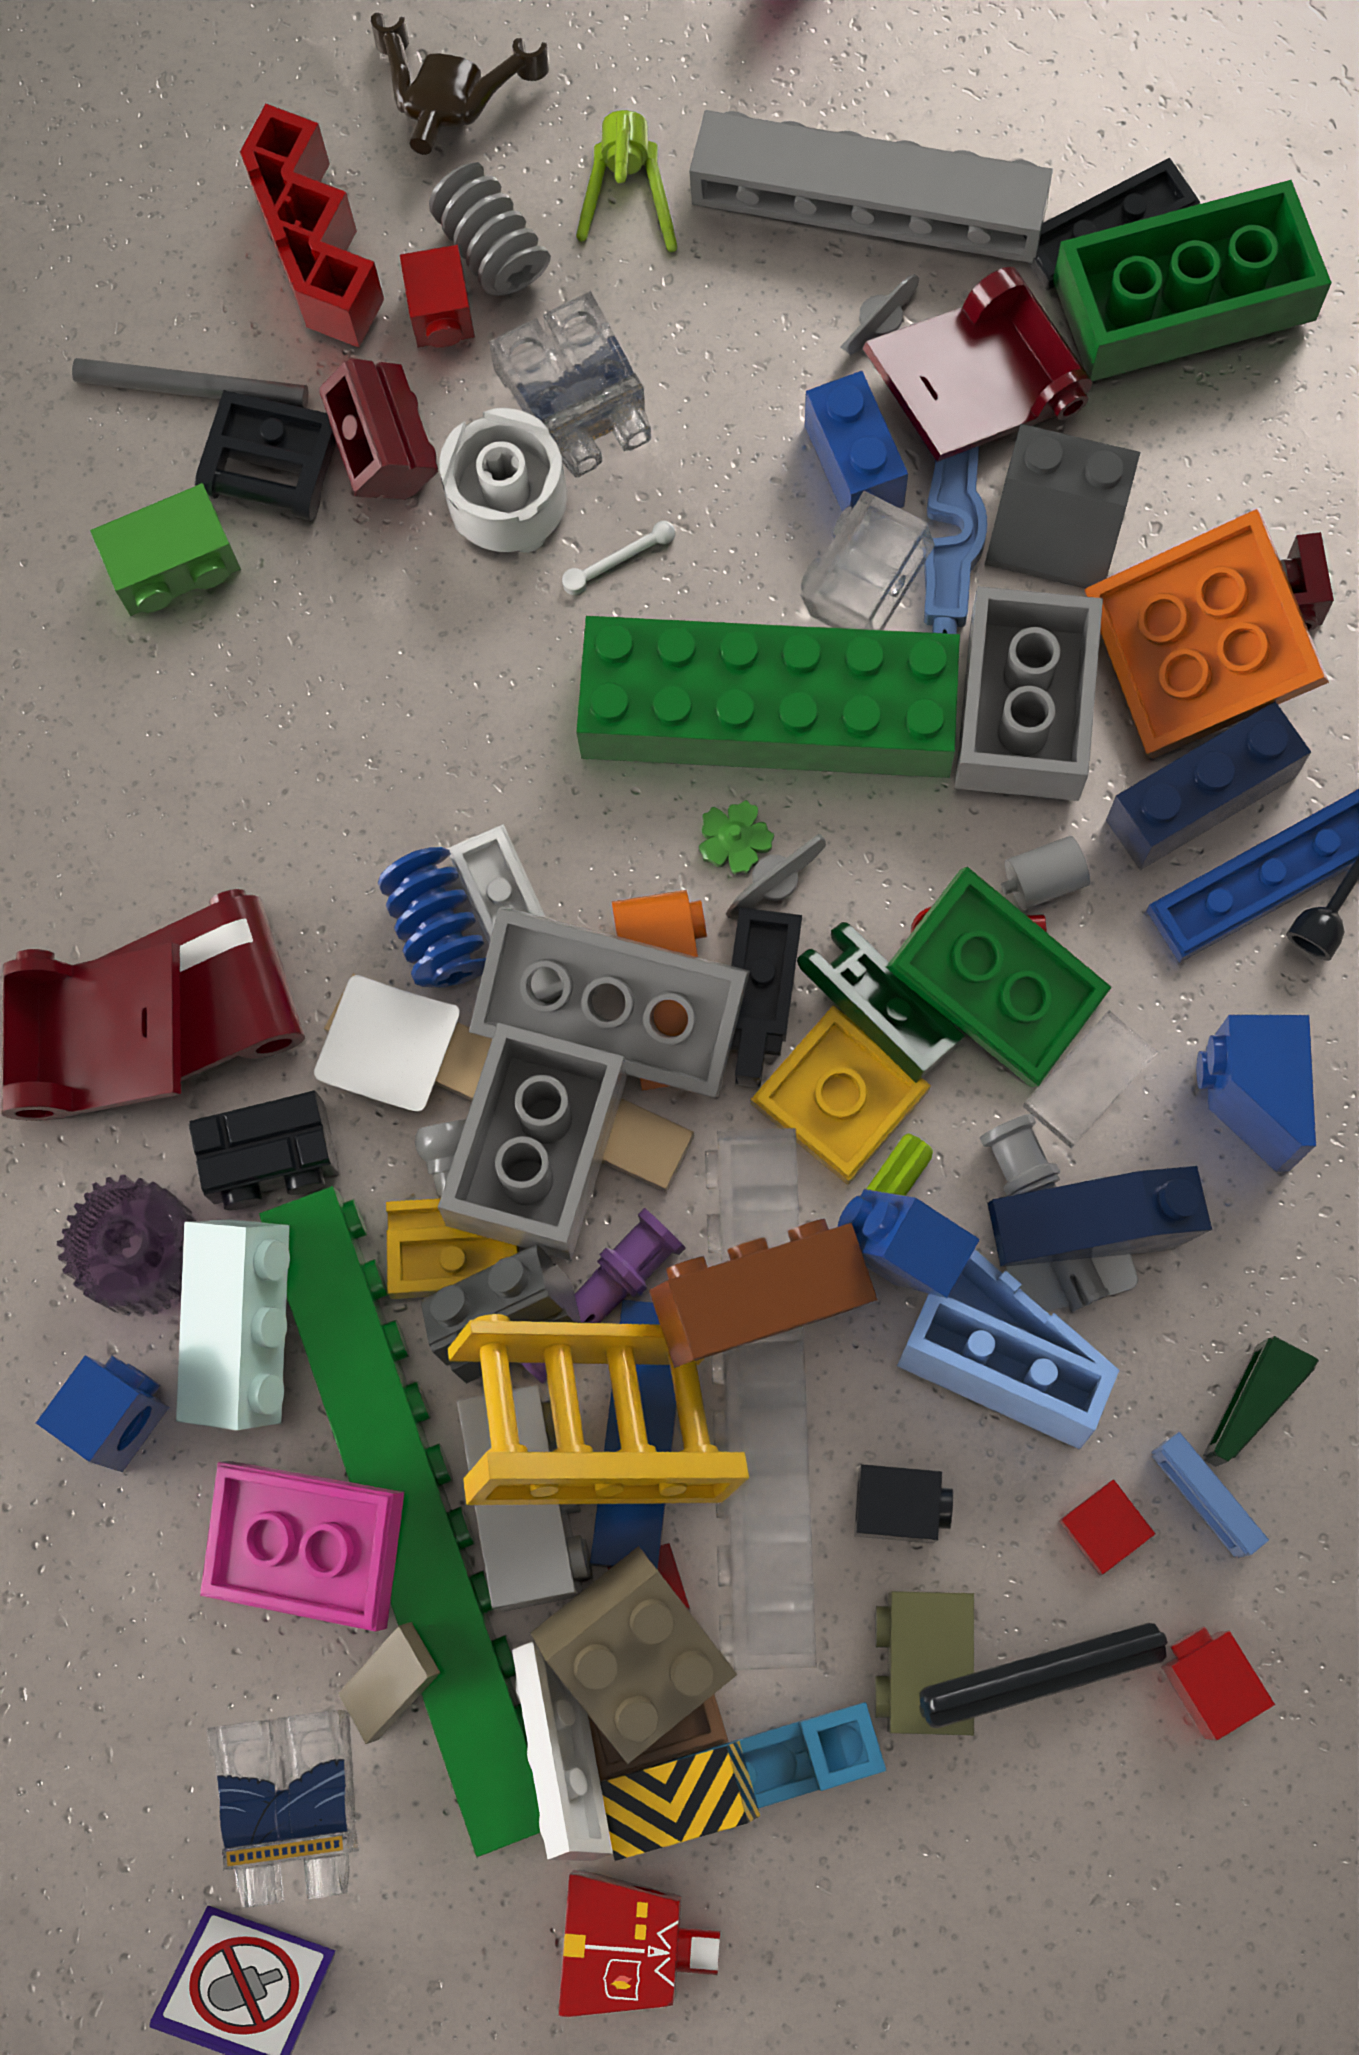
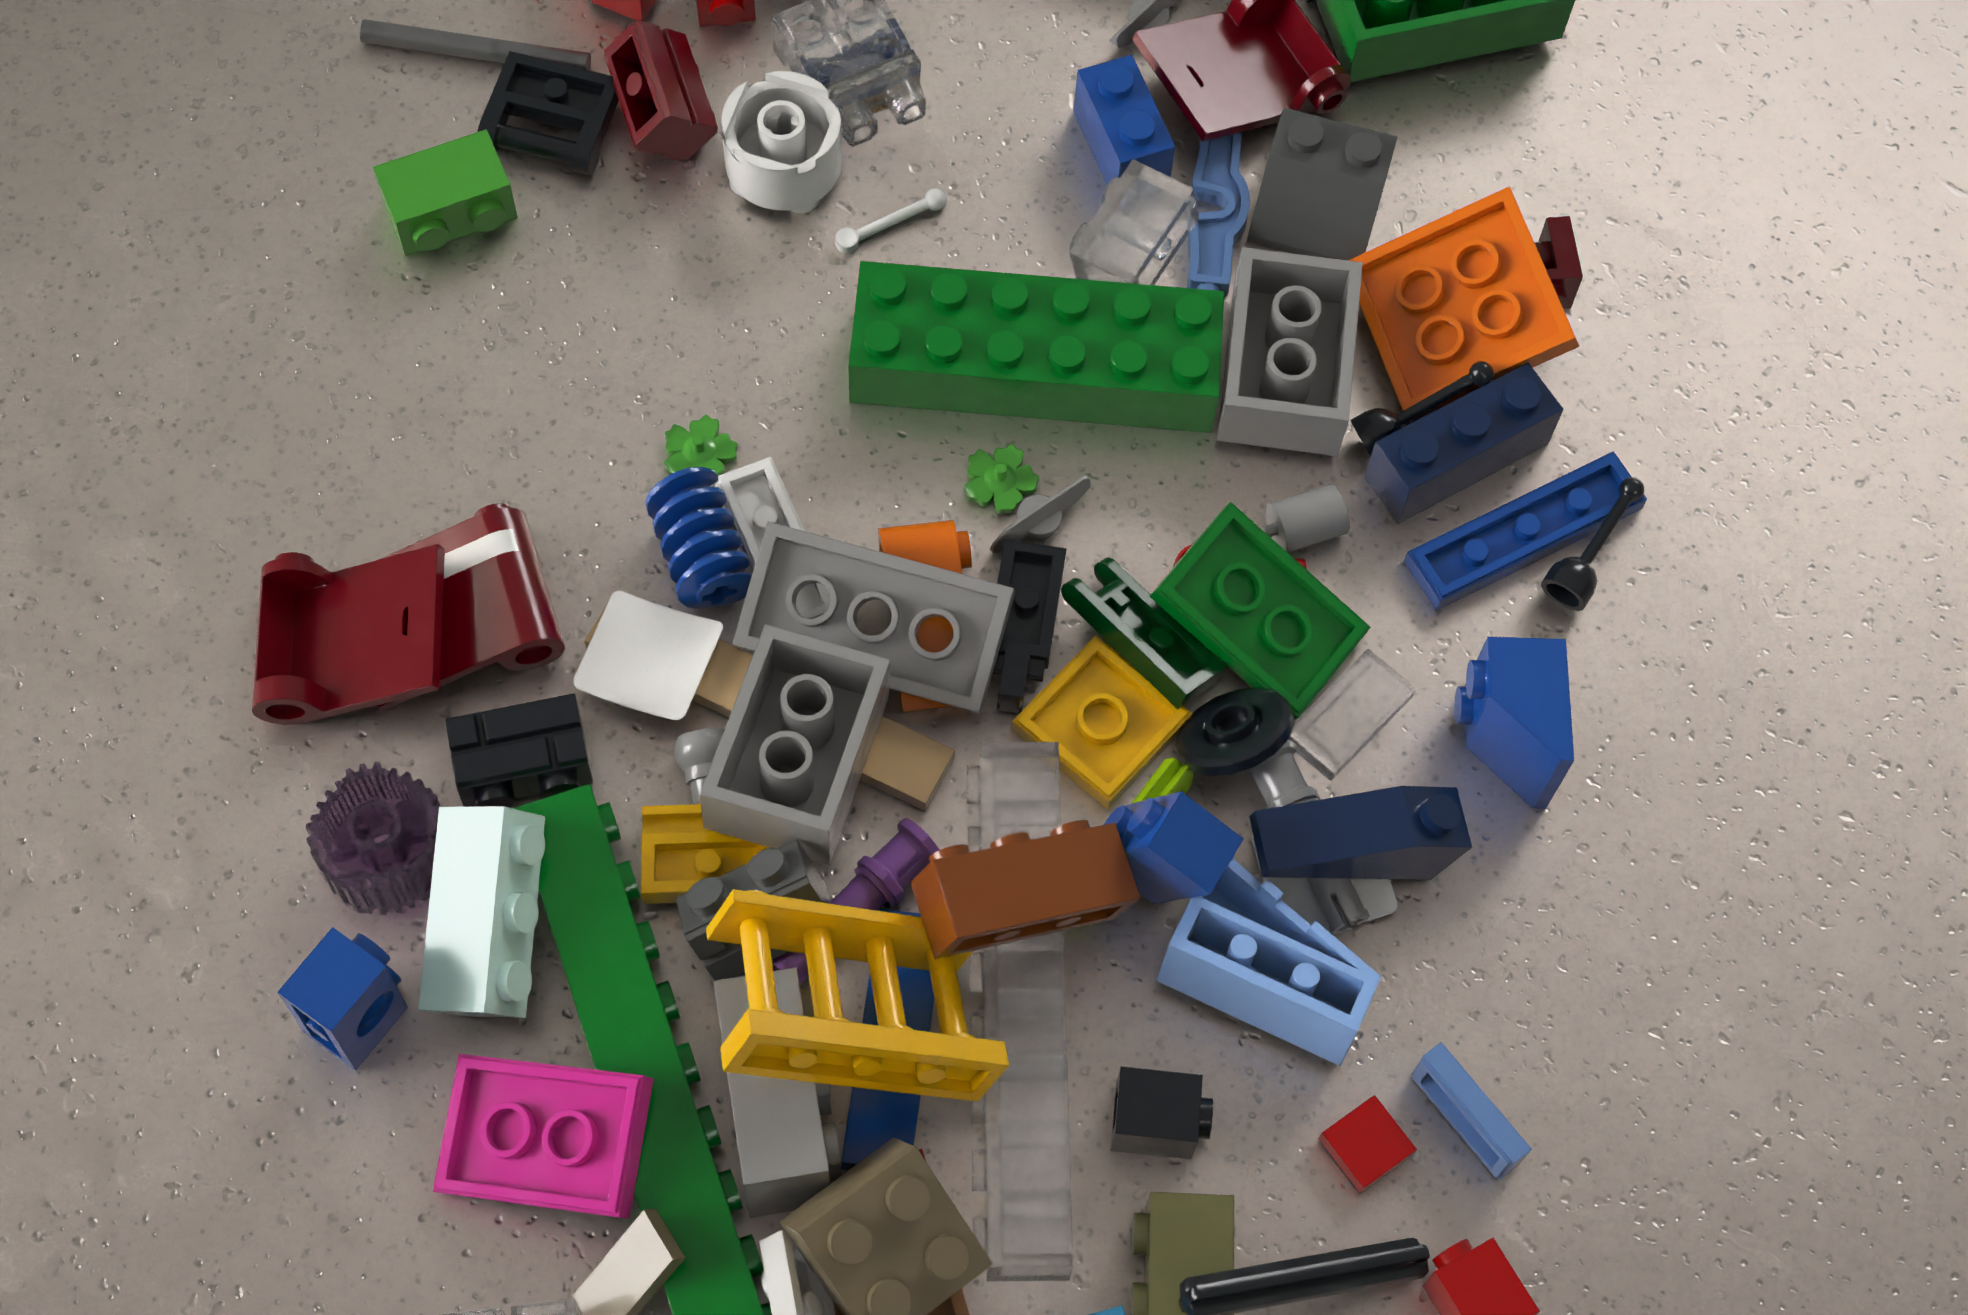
camera: 10 degrees left, 10 degrees down
dark green slope [1203,1336,1319,1467] -> none
none -> bright green plant [664,415,738,476]
none -> black wheel [1176,687,1295,776]
none -> black hinge [1350,361,1494,457]

